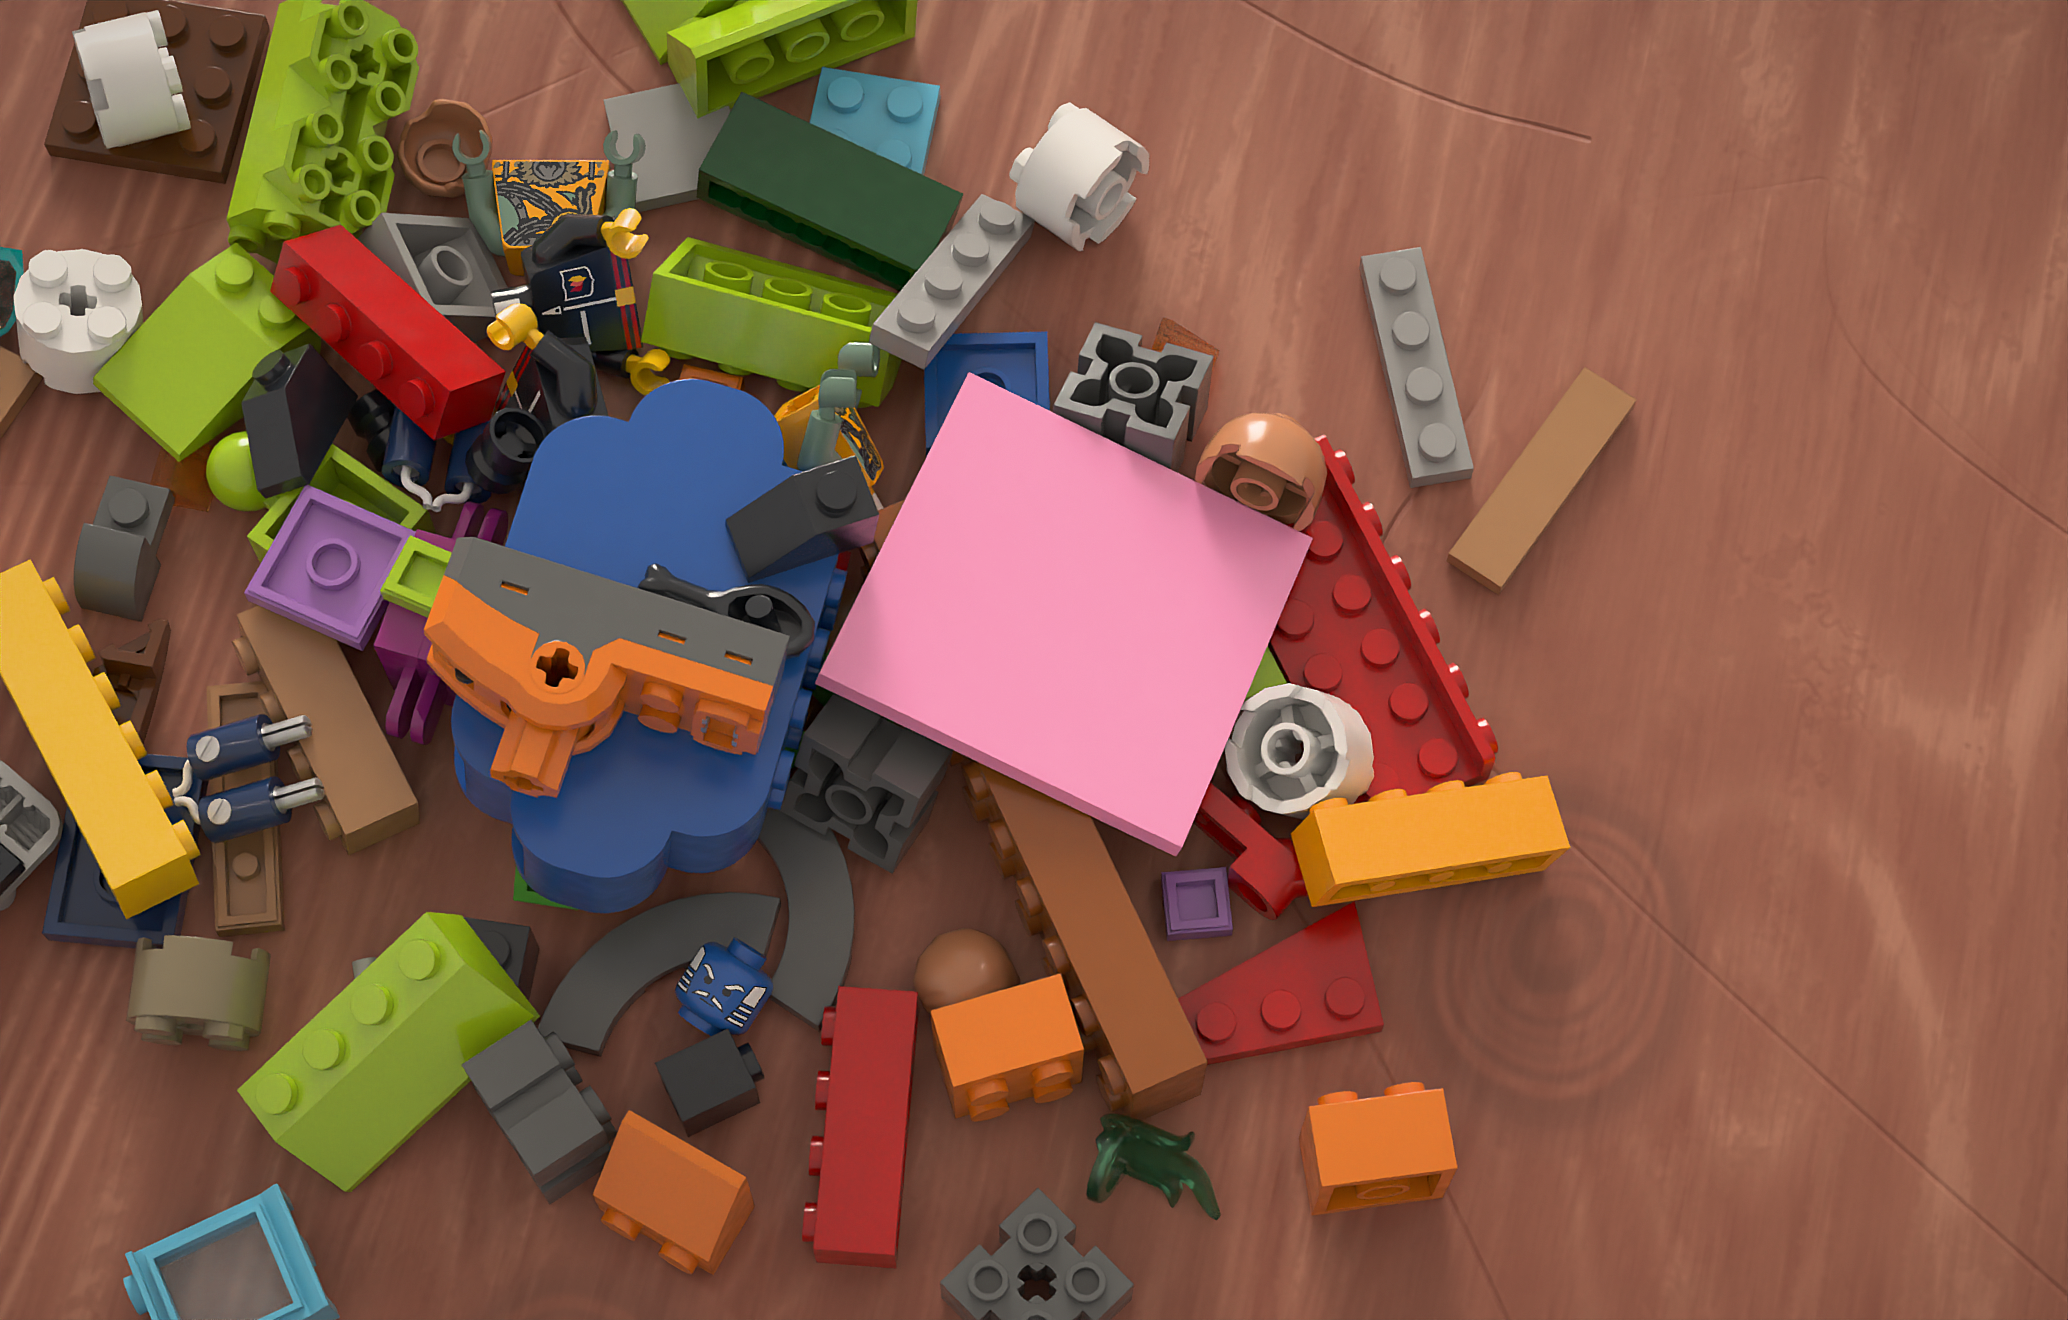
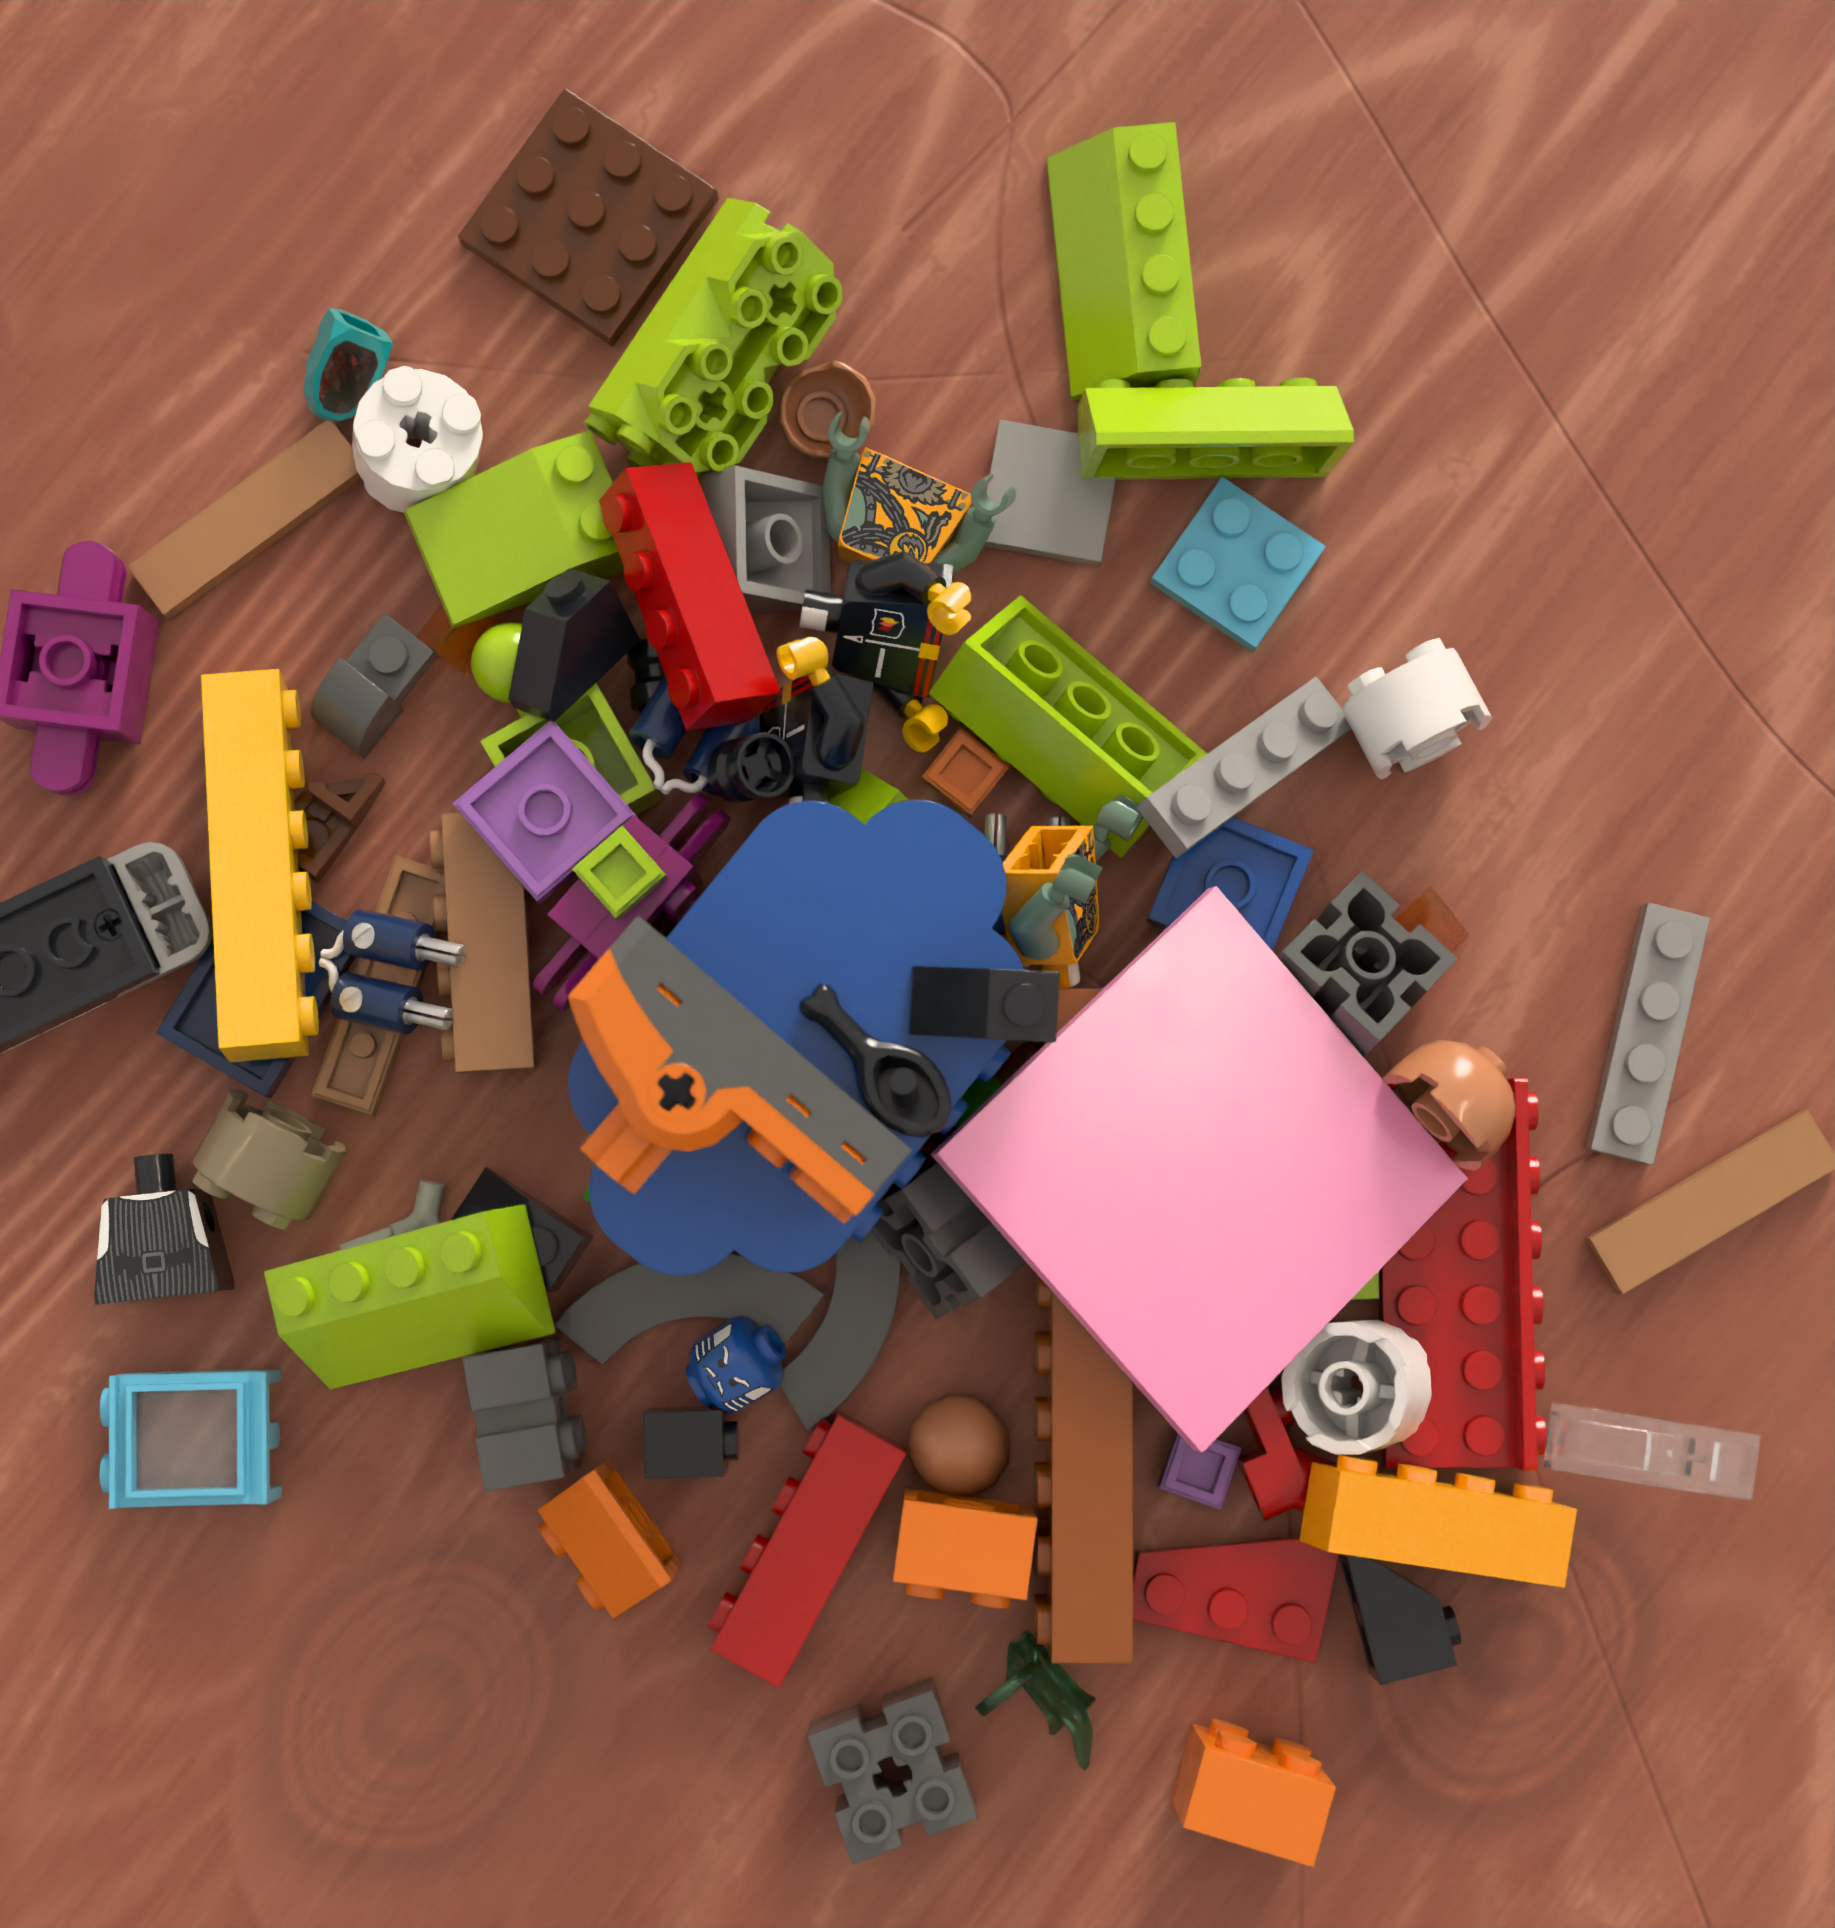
camera: 25 degrees right, 15 degrees up
white brick [72,10,191,149] -> none
dark green brick [696,92,963,291] -> none
none -> black torso [94,1153,235,1305]
none -> black slope [1339,1554,1461,1685]
none -> clear slope [1543,1402,1761,1500]

